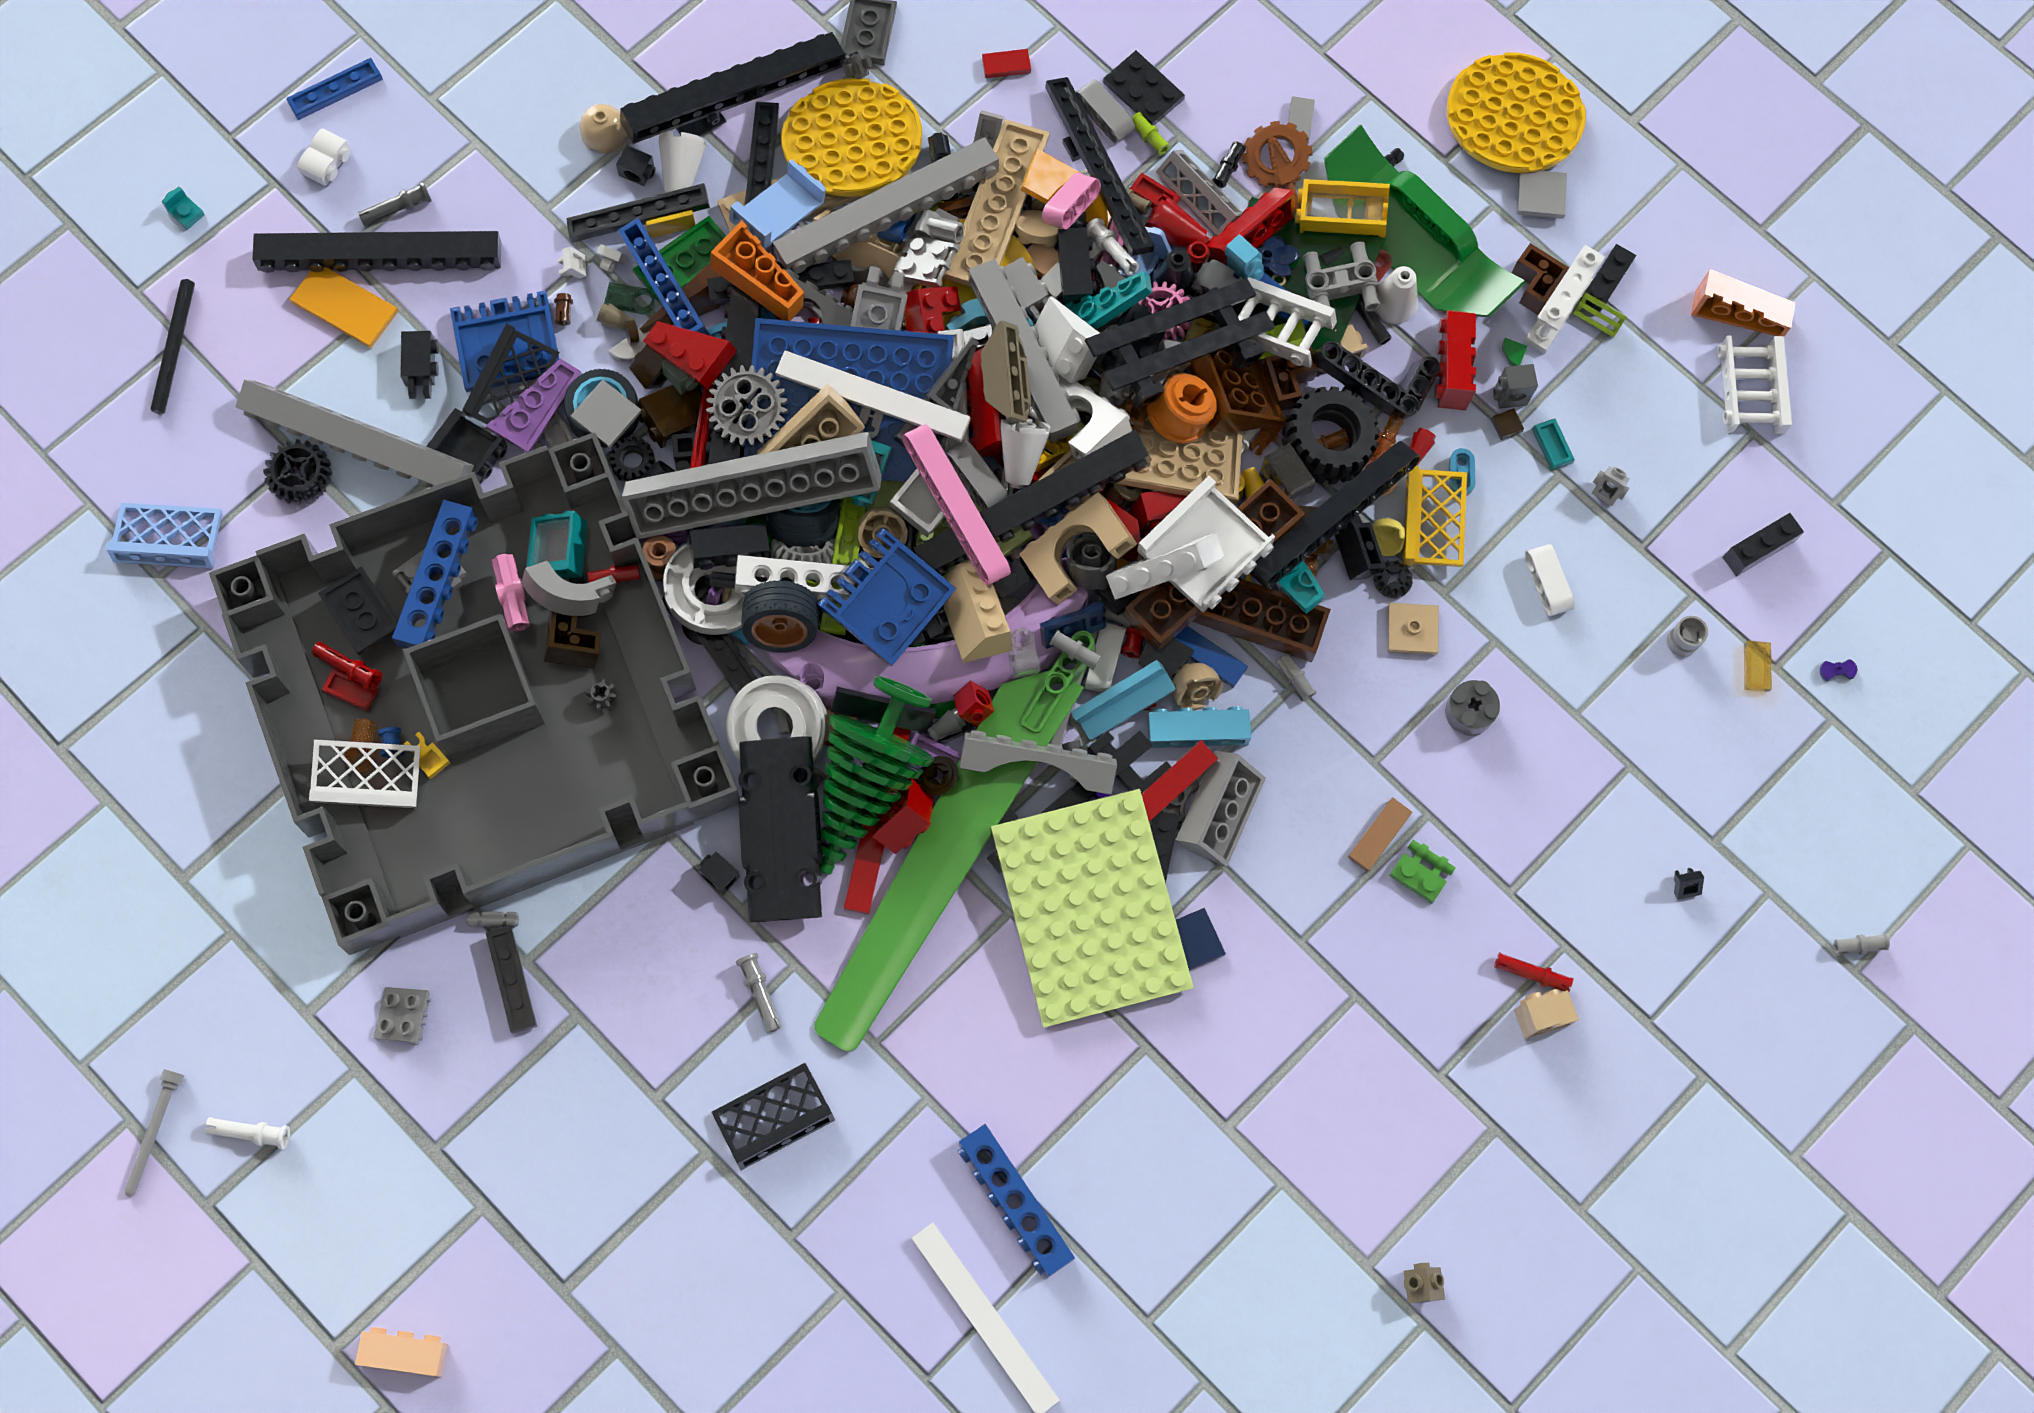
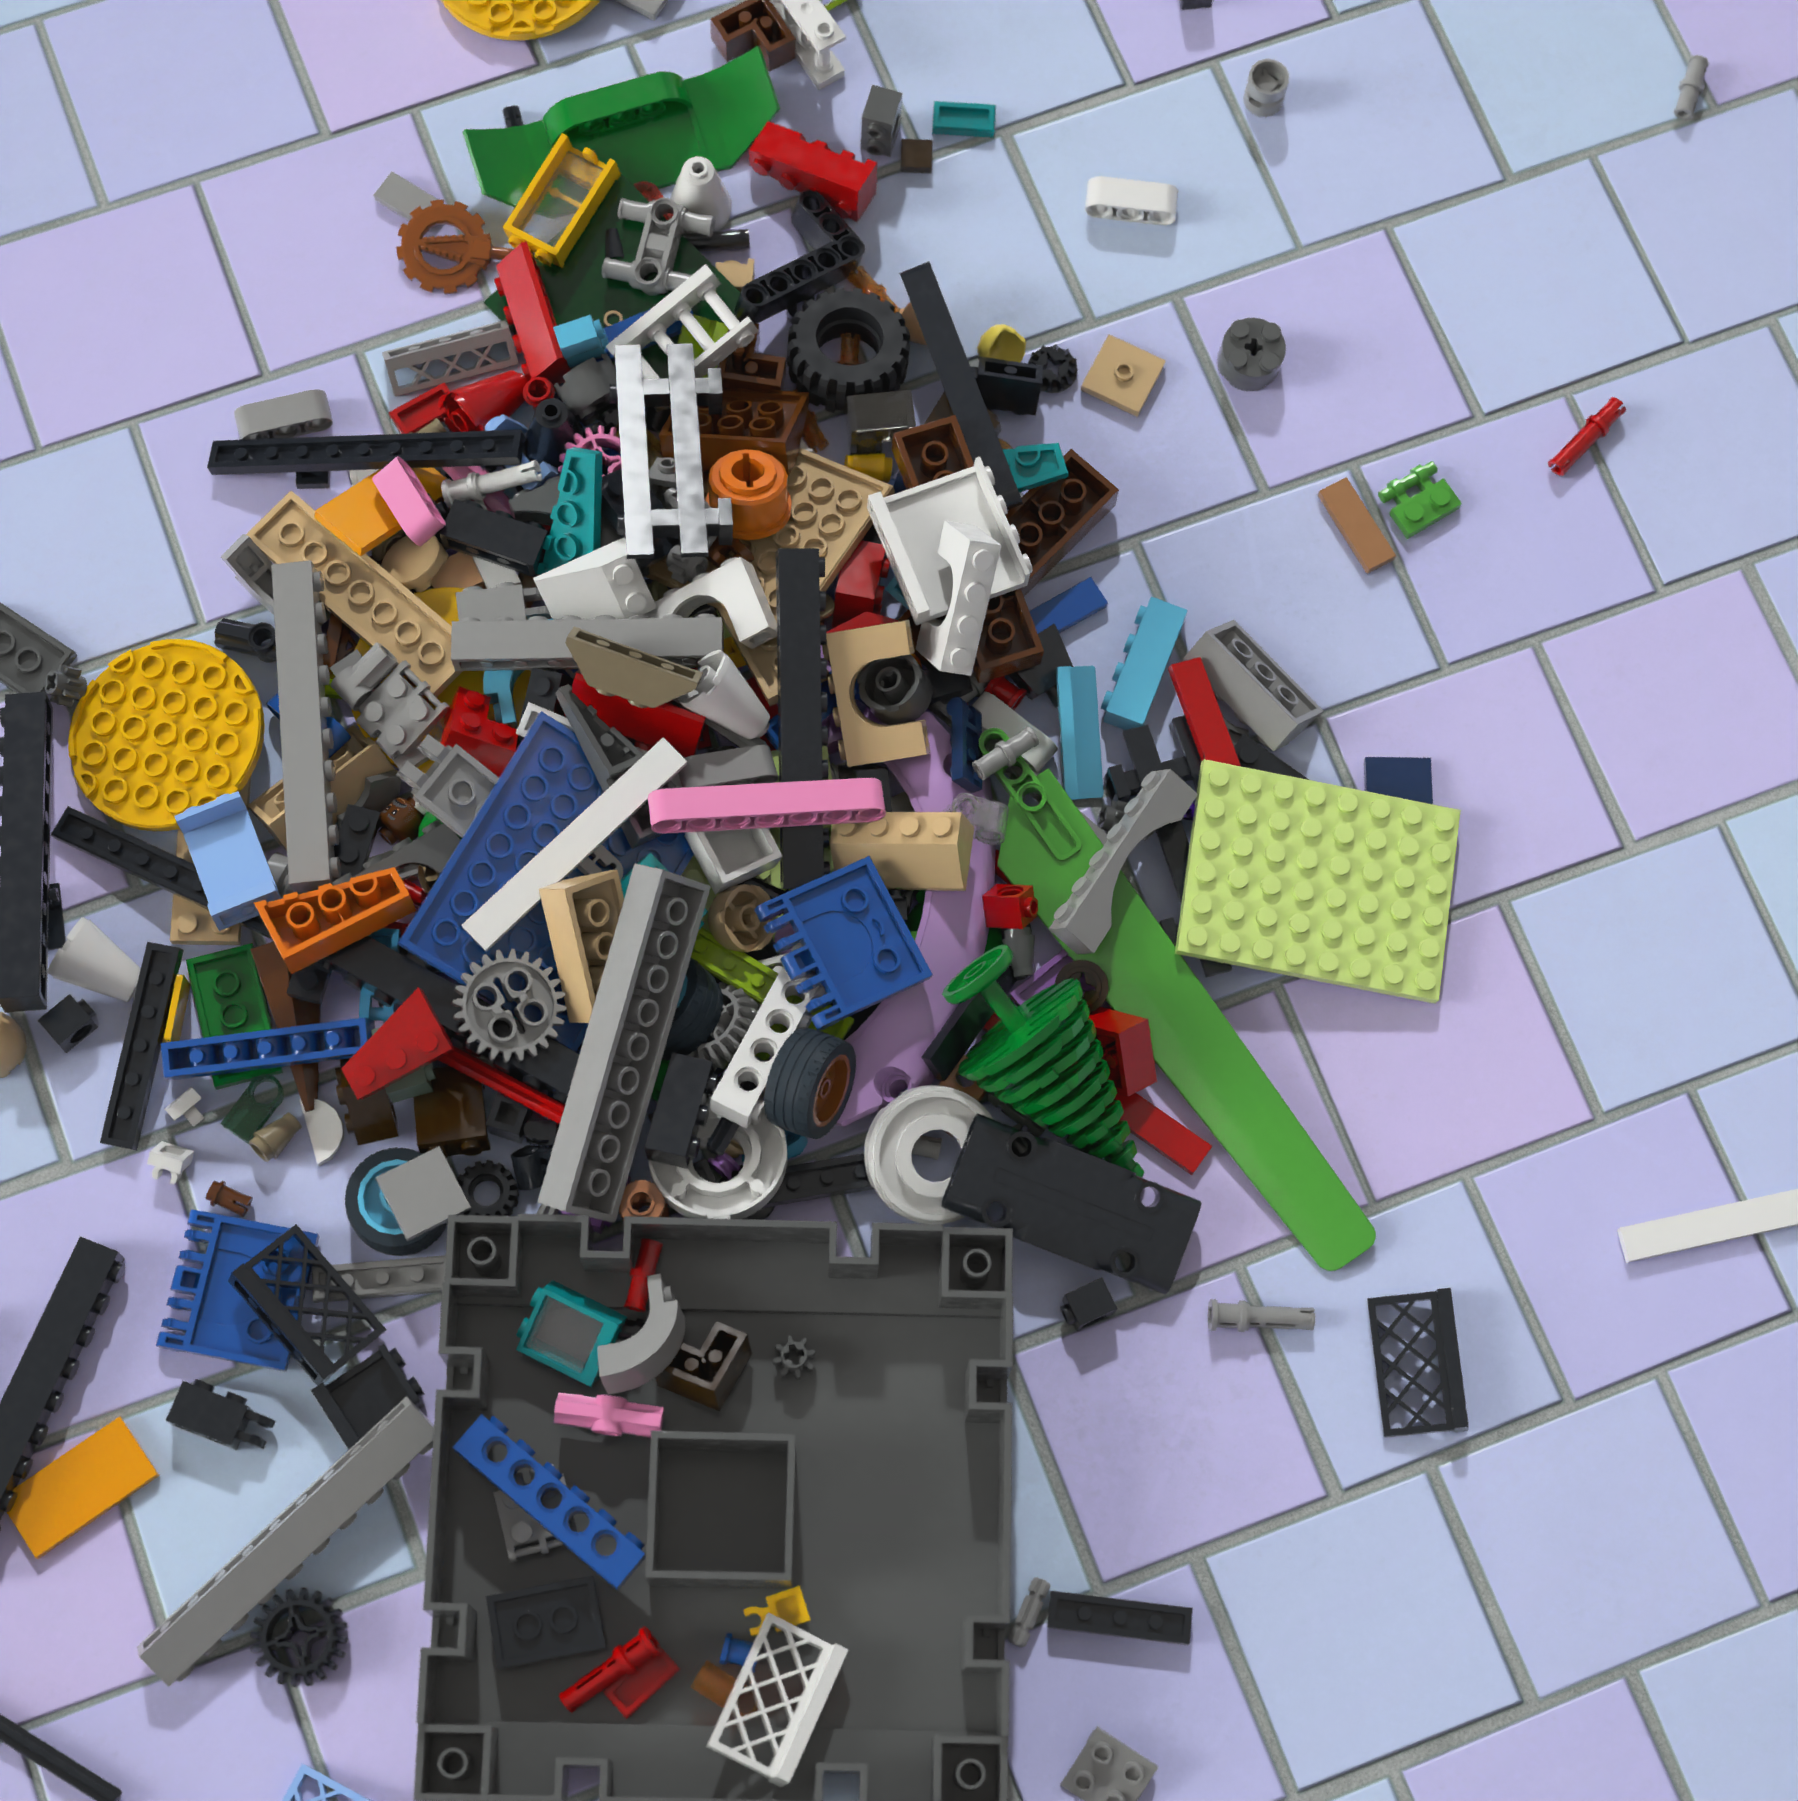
camera: 65 degrees left, 0 degrees up
medium lavender wing [486,358,582,453] -> none
dark brown tile [624,320,639,345] -> none
blue brick [957,1124,1075,1278] -> none
red tile [982,49,1031,78] -> none
black plate [1103,50,1185,125] -> none
lime pin [1131,112,1171,155] -> none
tan cylinder [1172,663,1223,711] -> none
black pin [1212,141,1246,188] -> none
dark blue plate [1257,236,1301,277] -> none
light grey axle [1277,654,1317,701] -> none
yellow fence [1402,466,1467,567] -> none
red cone [1409,428,1436,466] -> none
dark azure plate [1449,448,1475,497] -> none
green tile [1502,338,1527,366] -> none
tan brick [1514,989,1579,1039] -> none
light grey brick [1591,466,1630,506] -> none
black tile [1674,868,1705,900] -> none
clear yellow tile [1744,641,1772,692] -> none

